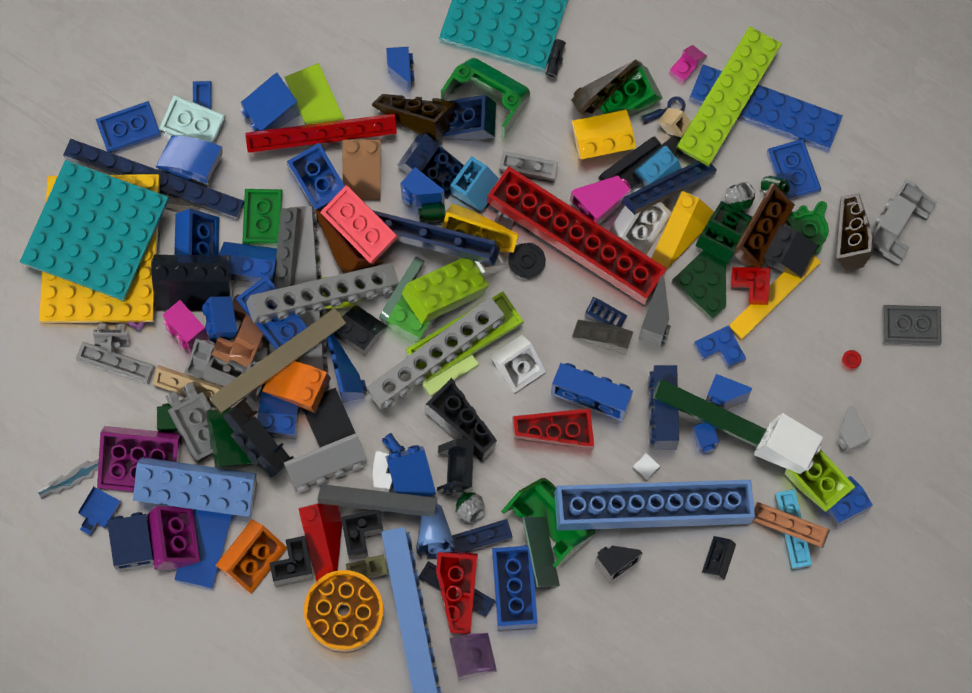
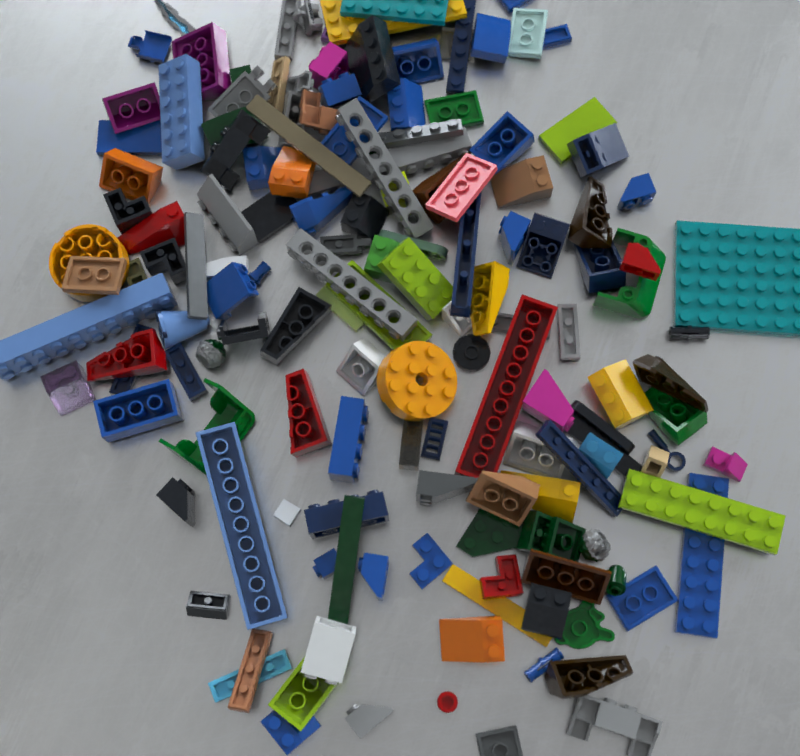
camera: 80 degrees right, 0 degrees up
dark blue panel [107,512,154,570] -> none
blue slope [240,72,300,132] -> none
red plate [245,114,397,153] -> none
dark green brick [418,202,446,223] -> none
dark azure slope [450,156,499,213] -> none
sand green window [523,517,560,587] -> none
none -> medium nougat plate [61,256,127,295]
none -> dark grey hinge [320,234,372,256]
none -> light orange brick [377,341,457,421]
none -> orange slope [439,615,505,662]
none -> medium nougat slope [466,471,540,527]
none -> blue pin [524,647,564,683]
none -> dark blue slope [567,123,629,177]
none -> red slope [619,242,661,281]

